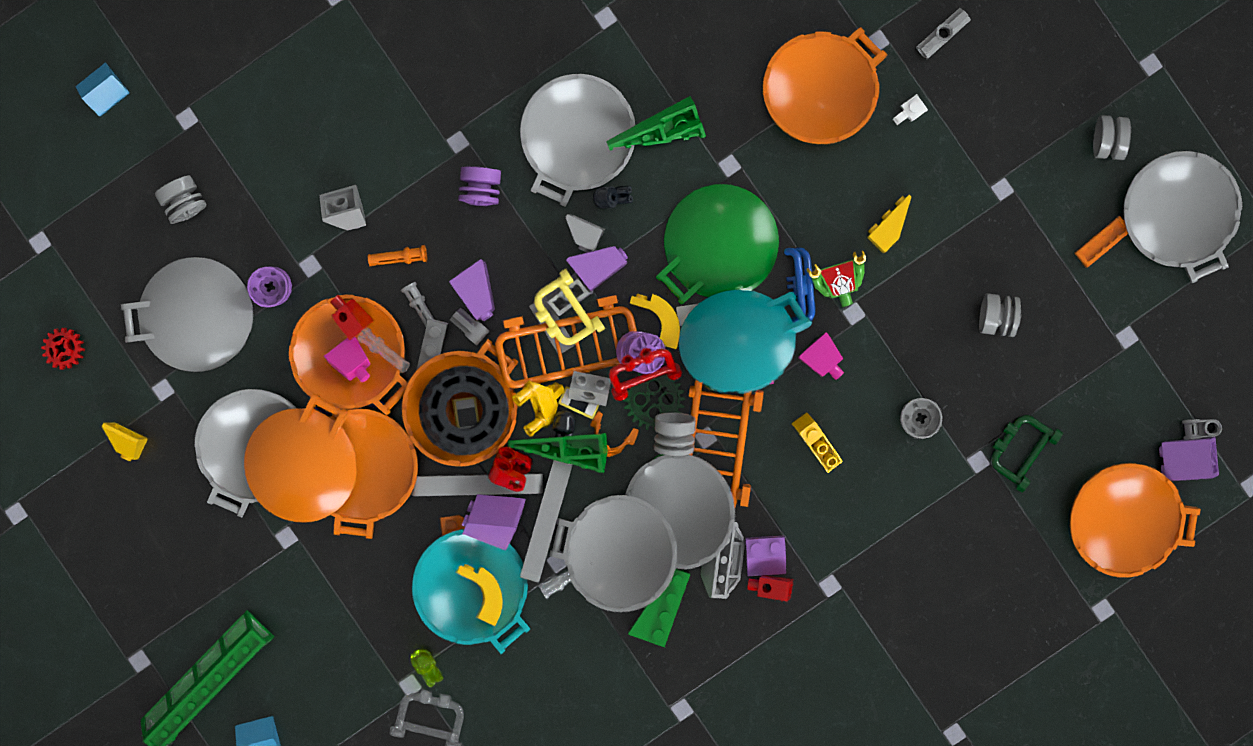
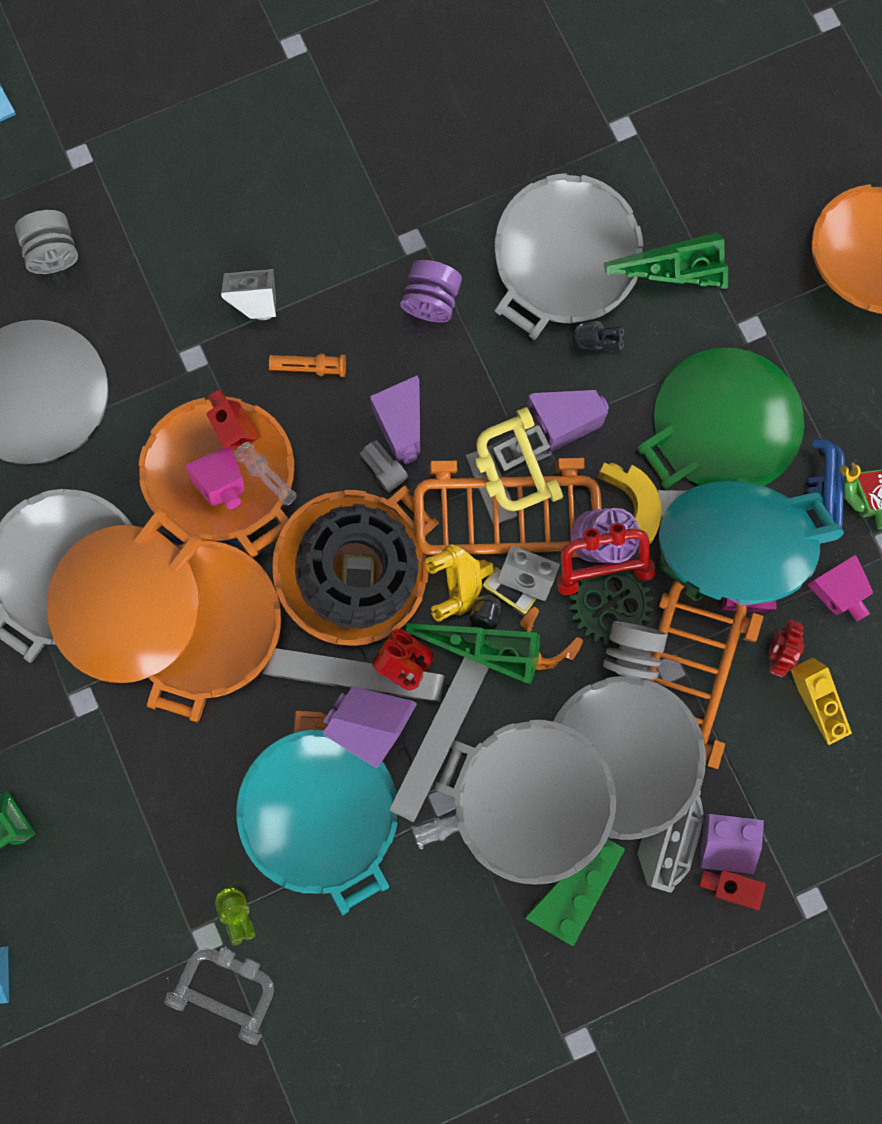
camera: 10 degrees right, 10 degrees down
medium lavender wheel [247,266,292,307] -> none
light grey pin [401,282,434,327] -> none
light grey plate [417,318,448,369] -> none
yellow arch [455,564,503,626] -> none
light grey slope [566,214,605,253] -> none
none -> red gear [768,620,805,677]

